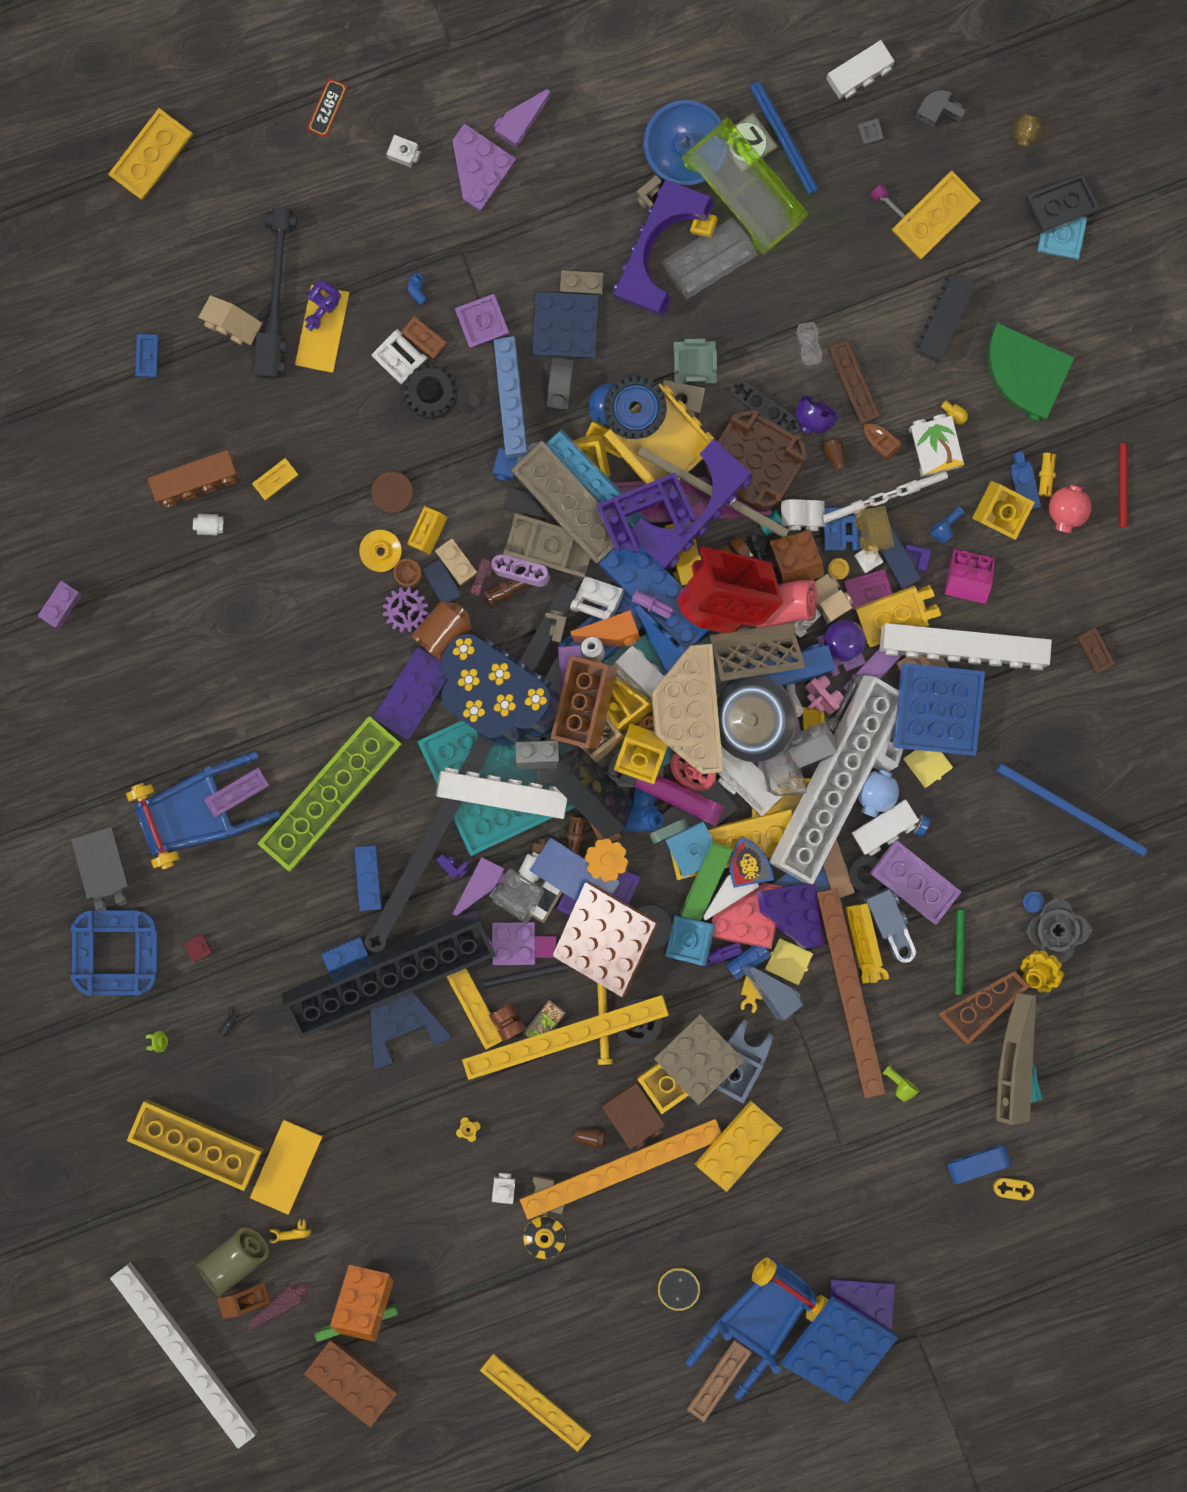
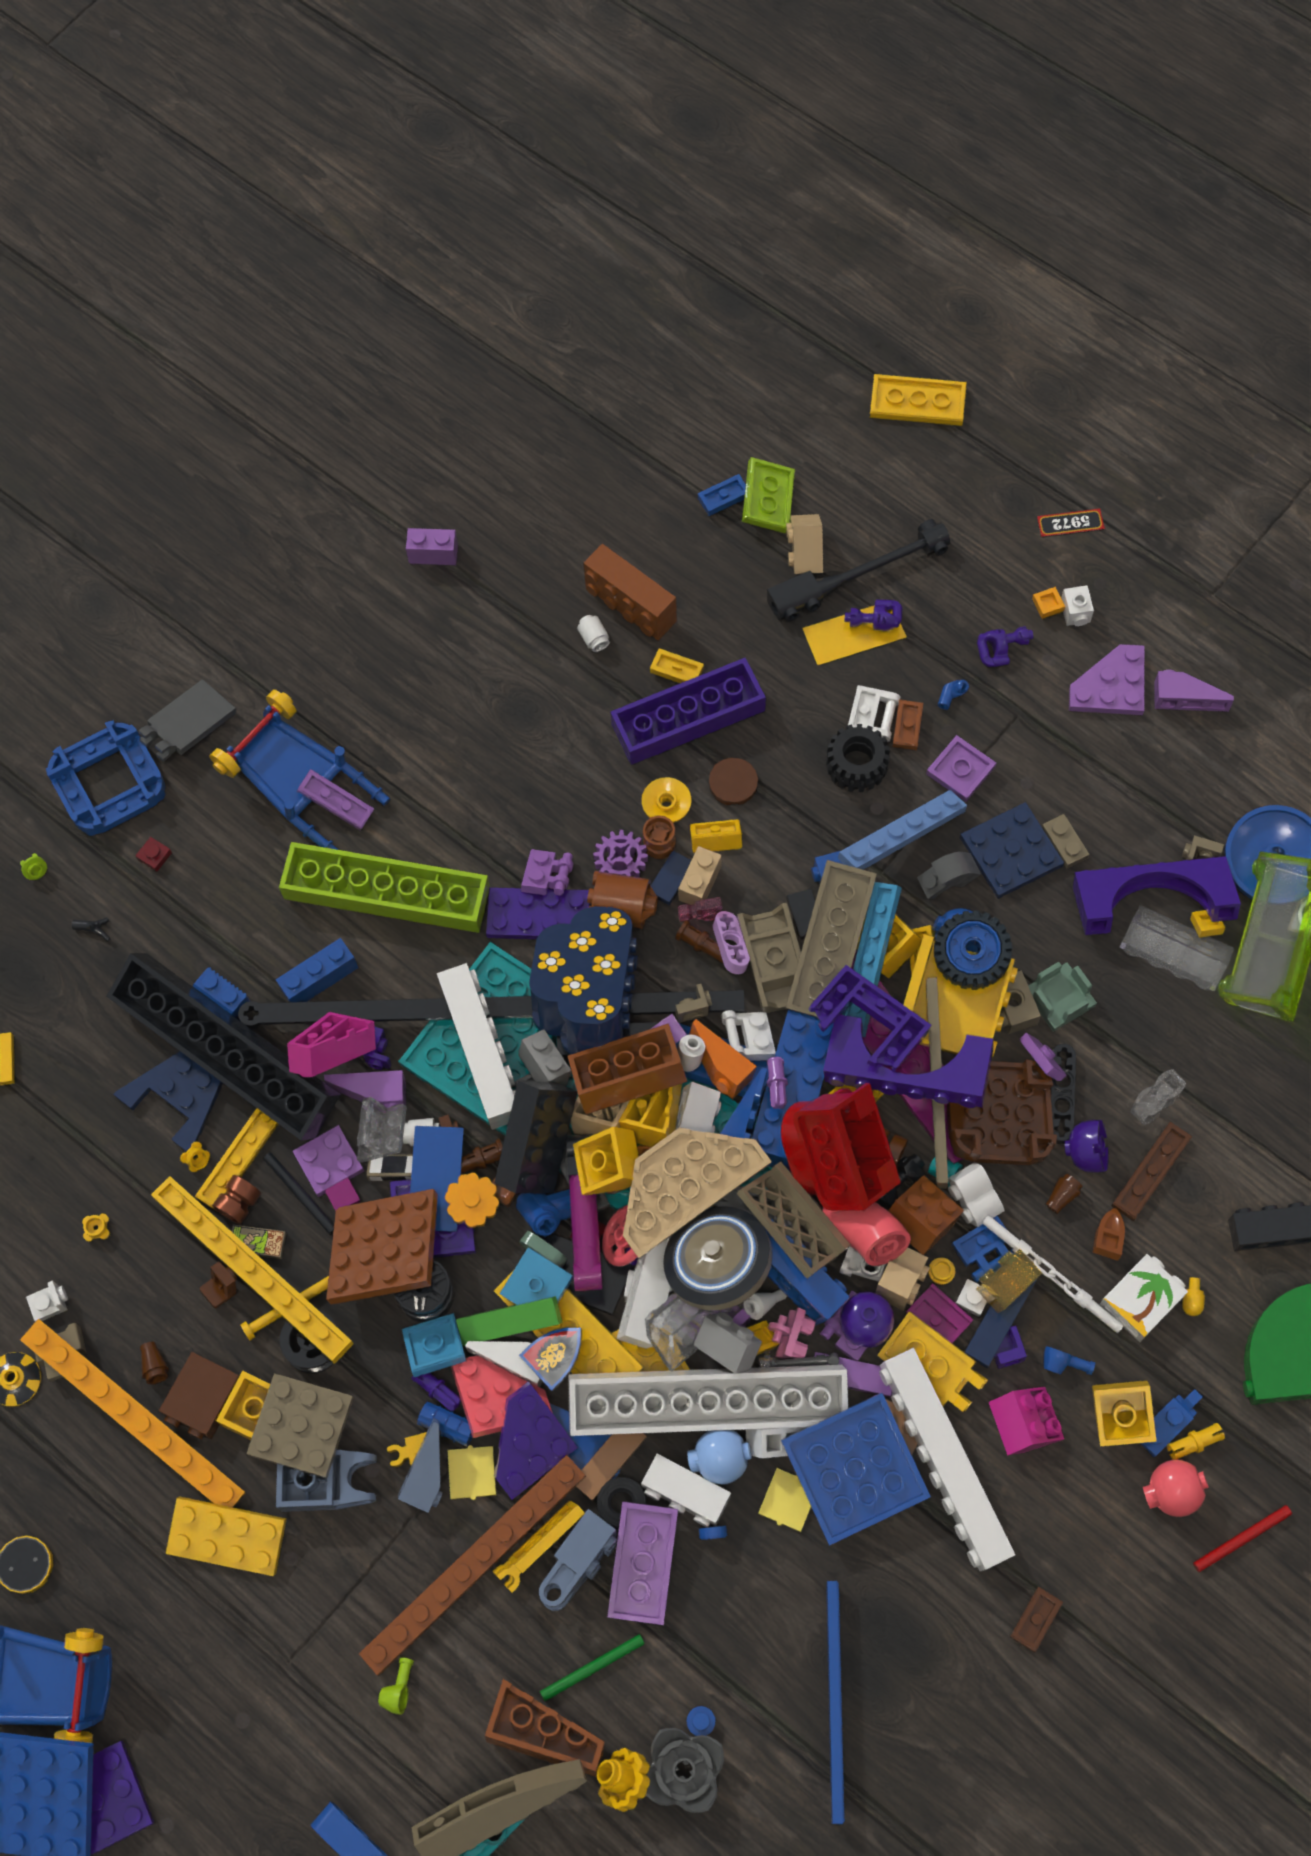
camera: 65 degrees right, 20 degrees down
none -> yellow plate [180,1142,210,1172]
none -> reddish brown bracket [200,1262,237,1308]
none -> dark pink wedge [287,1012,376,1077]
none -> medium lavender plate [521,849,573,896]
none -> dark purple brick [610,658,766,765]
none -> lime tile [742,457,795,534]
none -> dark purple piece [977,626,1033,667]
none -> medium lavender plate [1020,1033,1066,1081]
none -> light orange plate [1032,587,1065,619]

